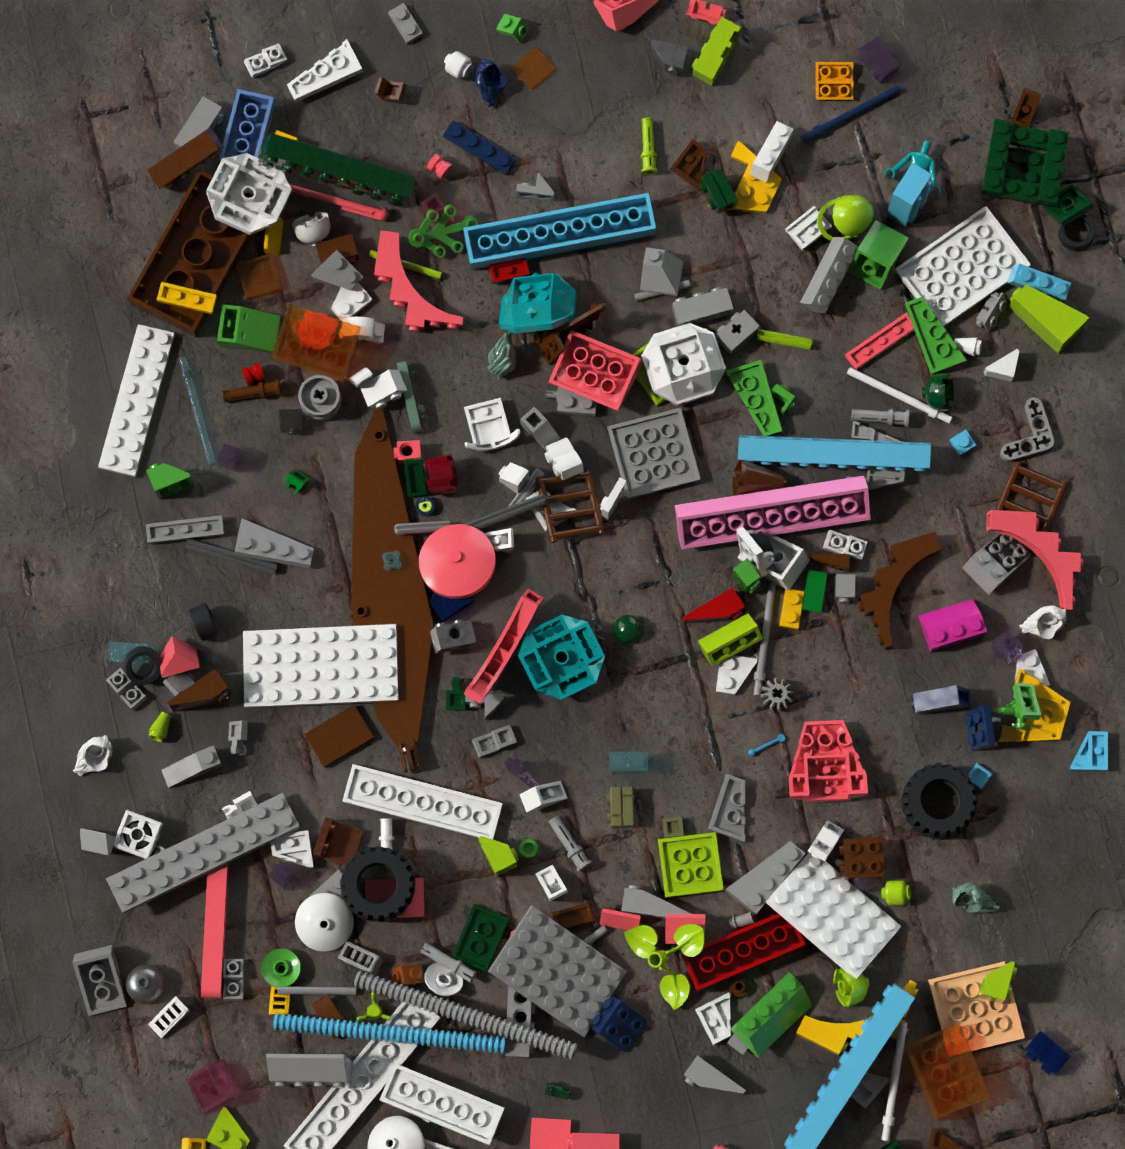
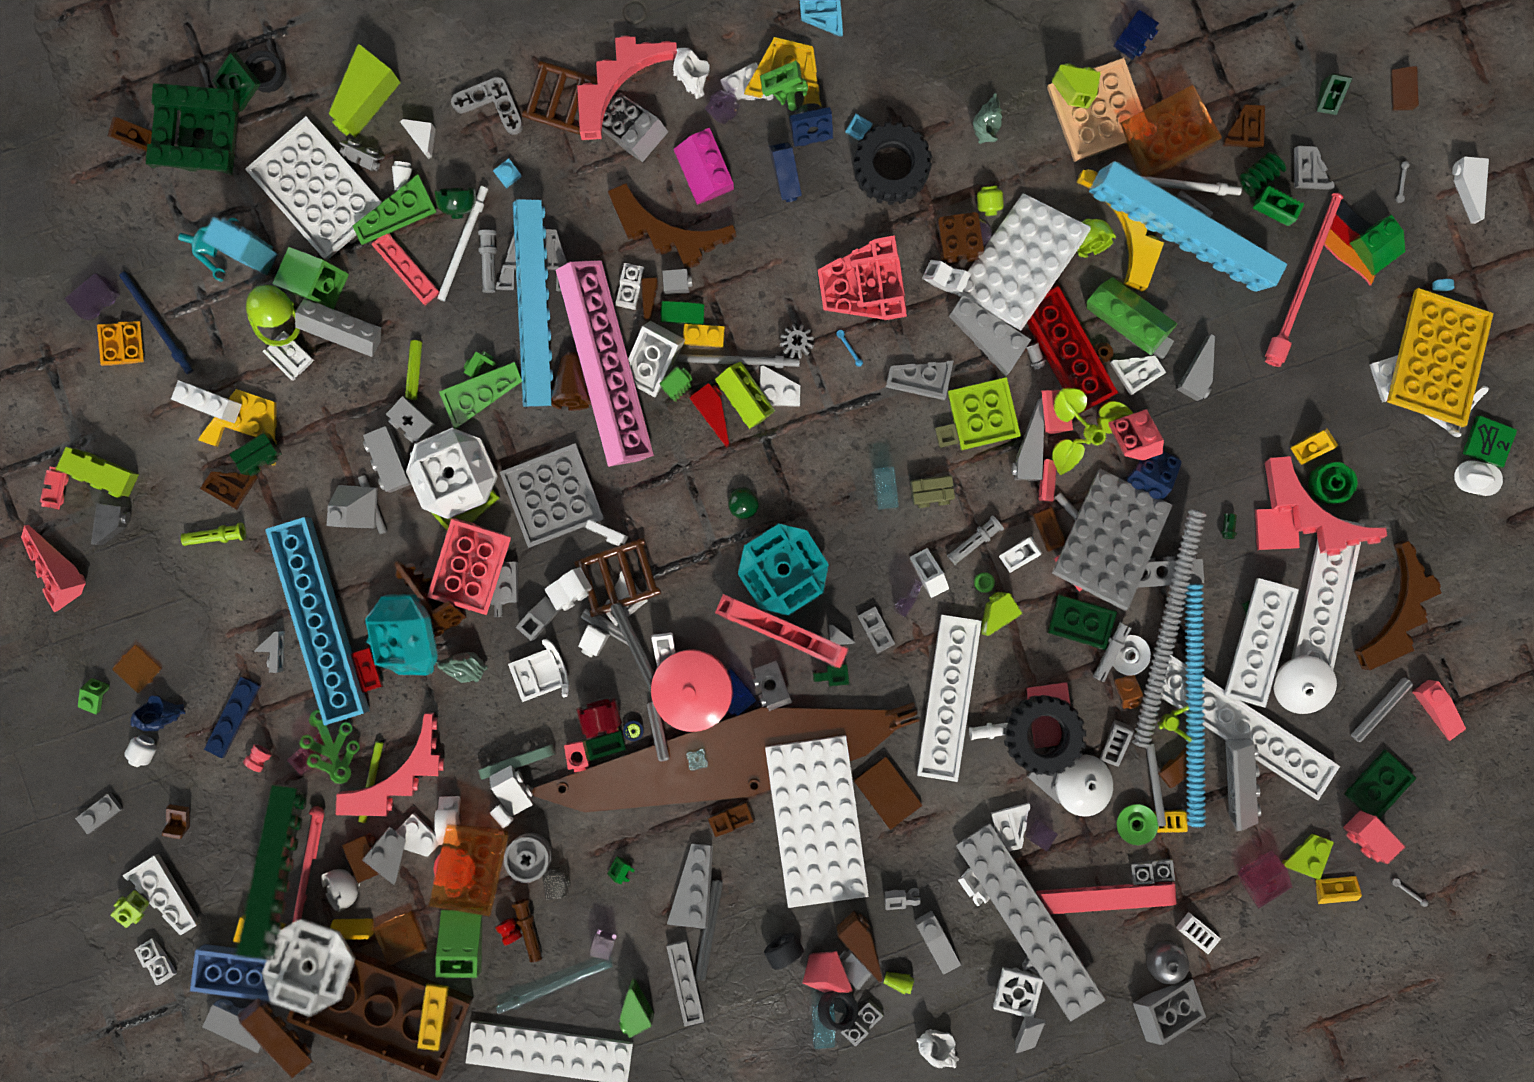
camera: 100 degrees left, 10 degrees up
copper bracket [313,817,363,866] -> none
white piece [737,526,775,577] -> none
medium azure brick [1007,264,1071,302] -> none
none -> lime brick [111,890,149,928]
none -> reddish brown slope [708,802,755,838]
none -> coral slope [1108,409,1164,460]

